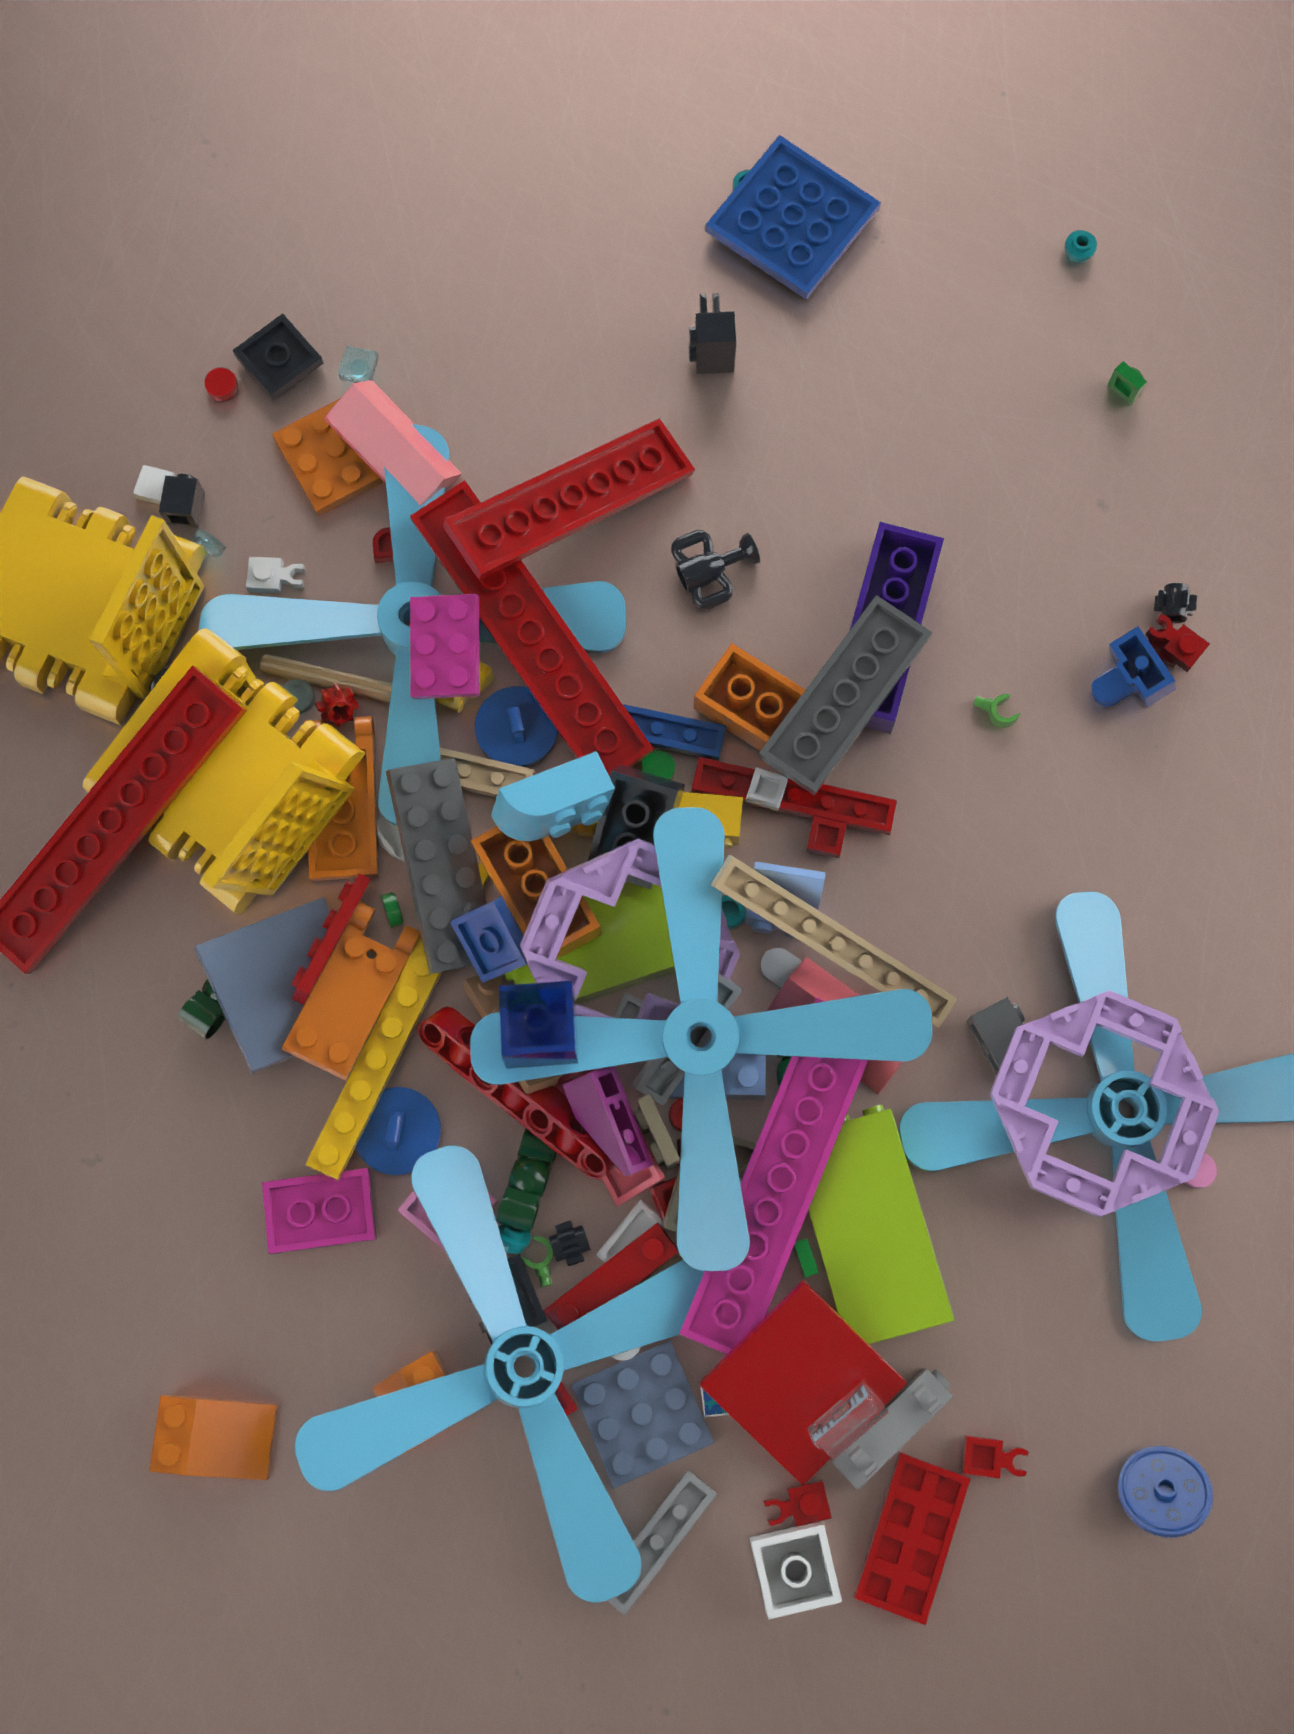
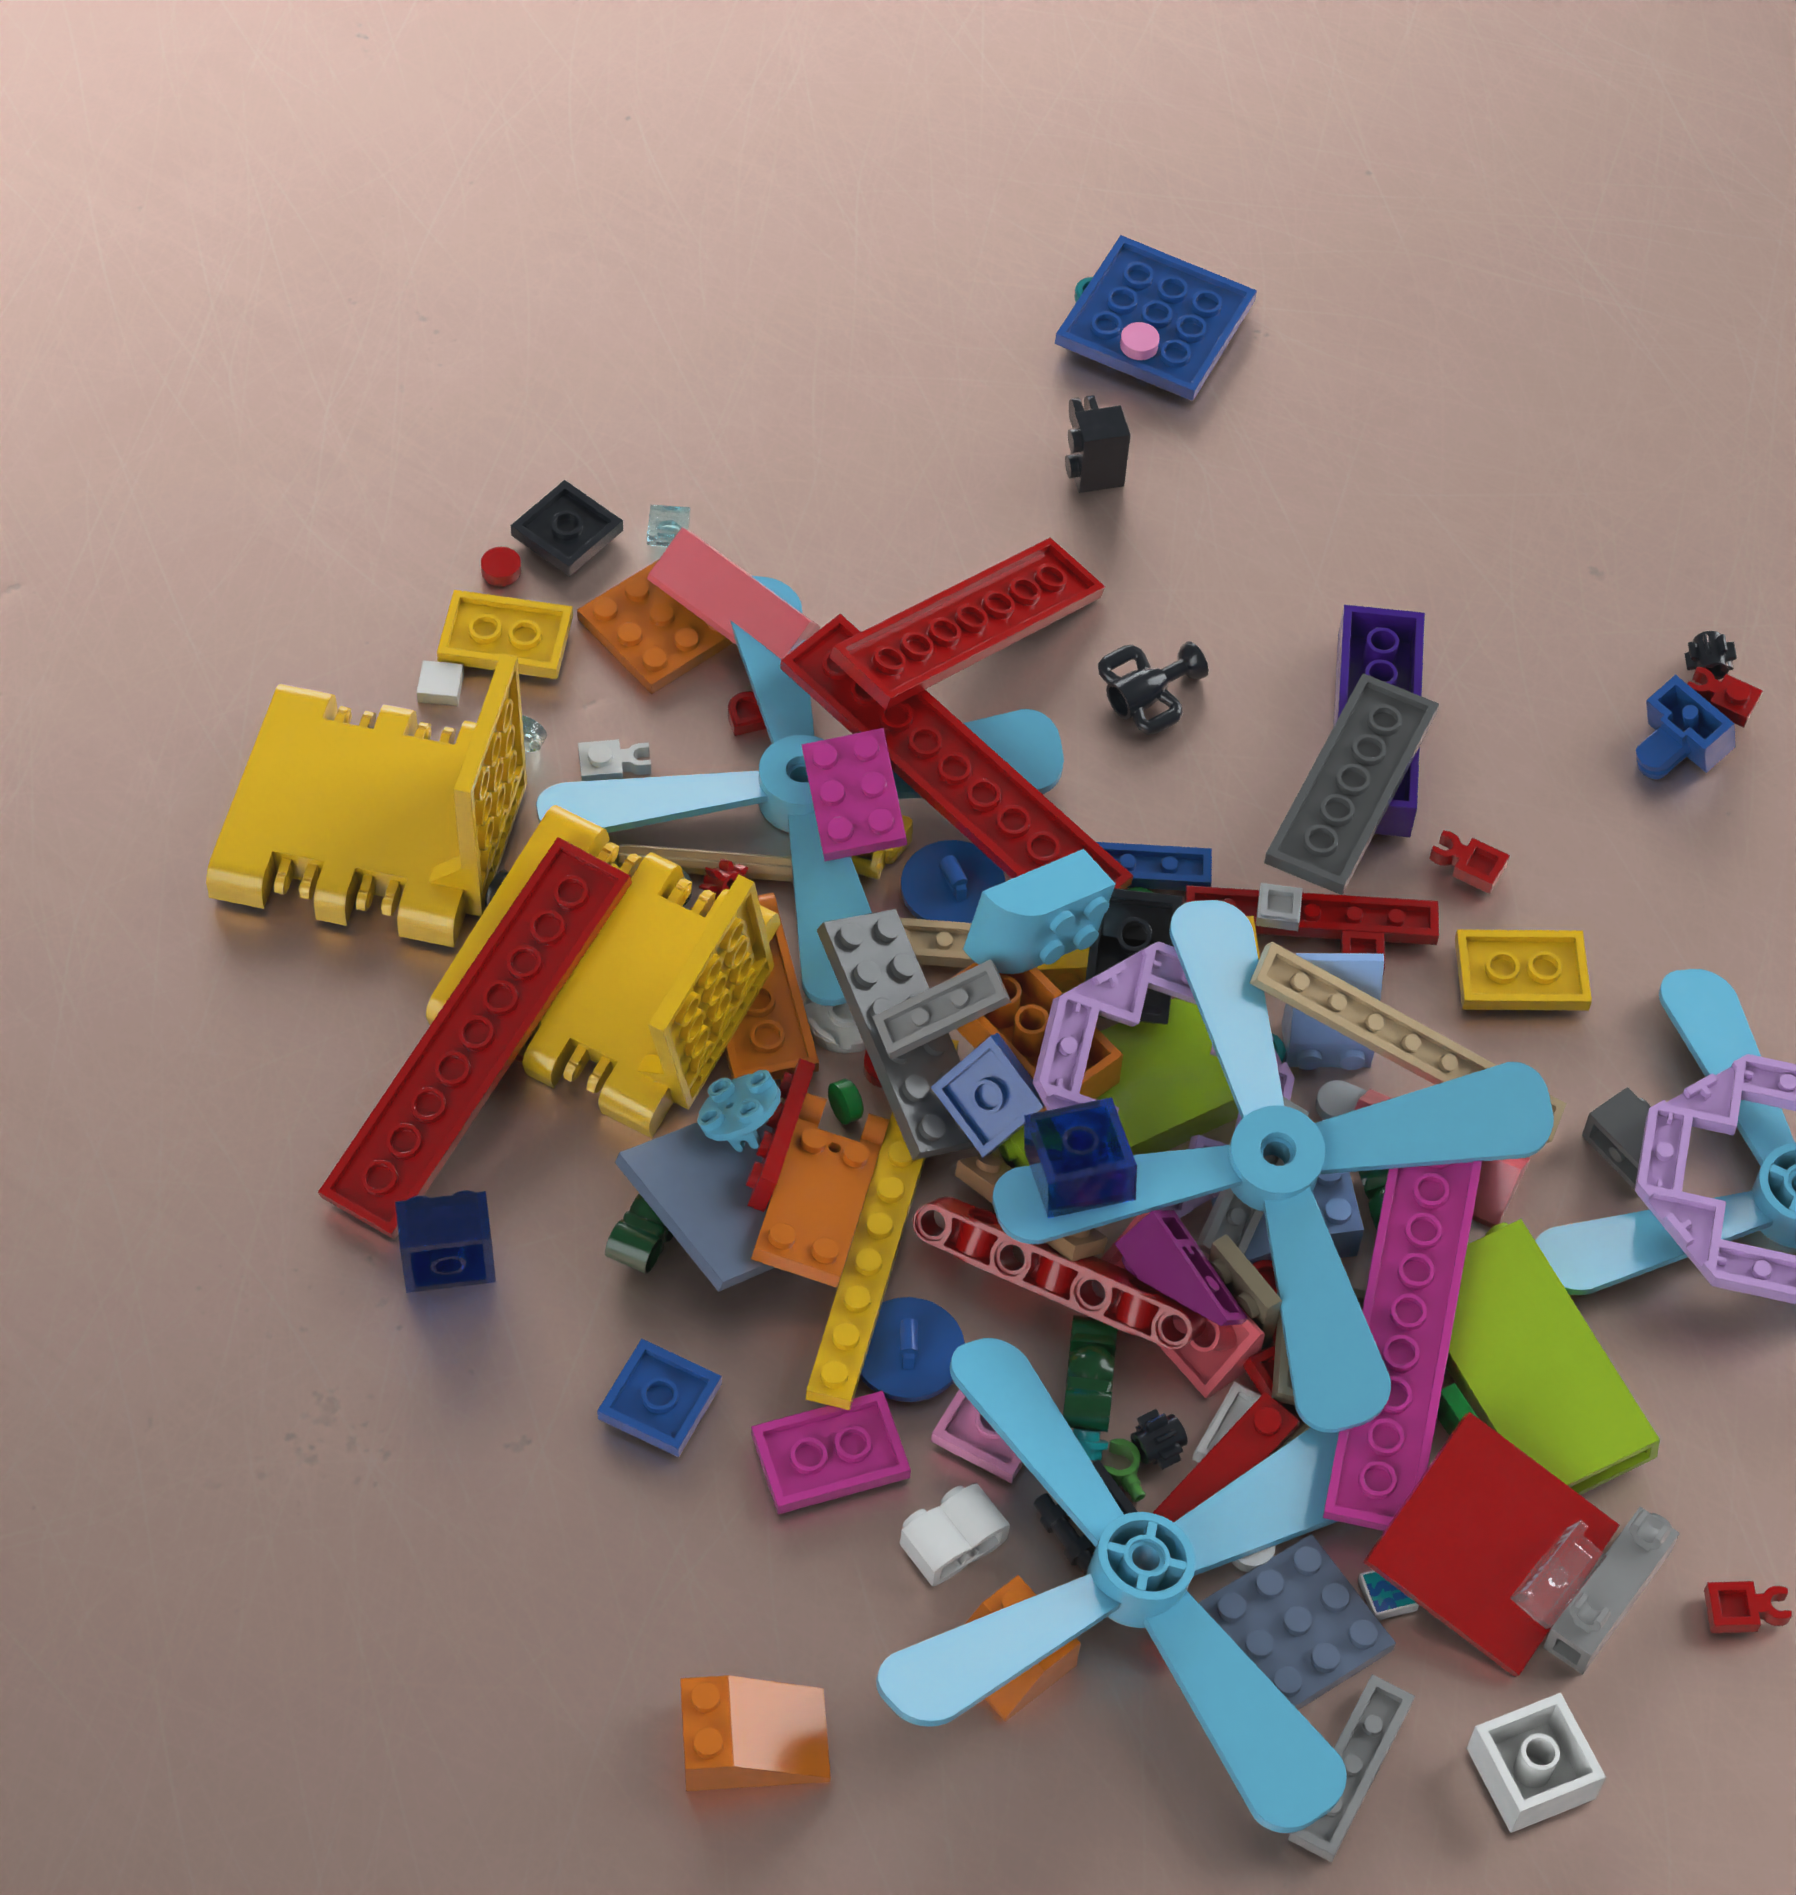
camera: 15 degrees left, 20 degrees down
black brick [159,474,205,528] -> none
orange brick [693,643,805,751] -> none
red plate [764,1480,832,1527] -> none
red plate [853,1452,971,1626] -> none
bright green piece [973,694,1021,728] -> none
teal plate [1065,230,1097,262] -> none
green plate [1107,361,1148,405] -> none
none -> clear blue brick [395,1190,496,1293]
none -> yellow plate [437,590,573,679]
none -> blue plate [597,1338,722,1457]
none -> medium azure plate [697,1070,781,1152]
none -> light grey plate [872,959,1011,1059]
none -> white brick [900,1483,1010,1587]
none -> bright pink tile [1120,322,1160,360]
none -> red plate [1429,830,1510,894]
none -> yellow plate [1455,929,1592,1011]

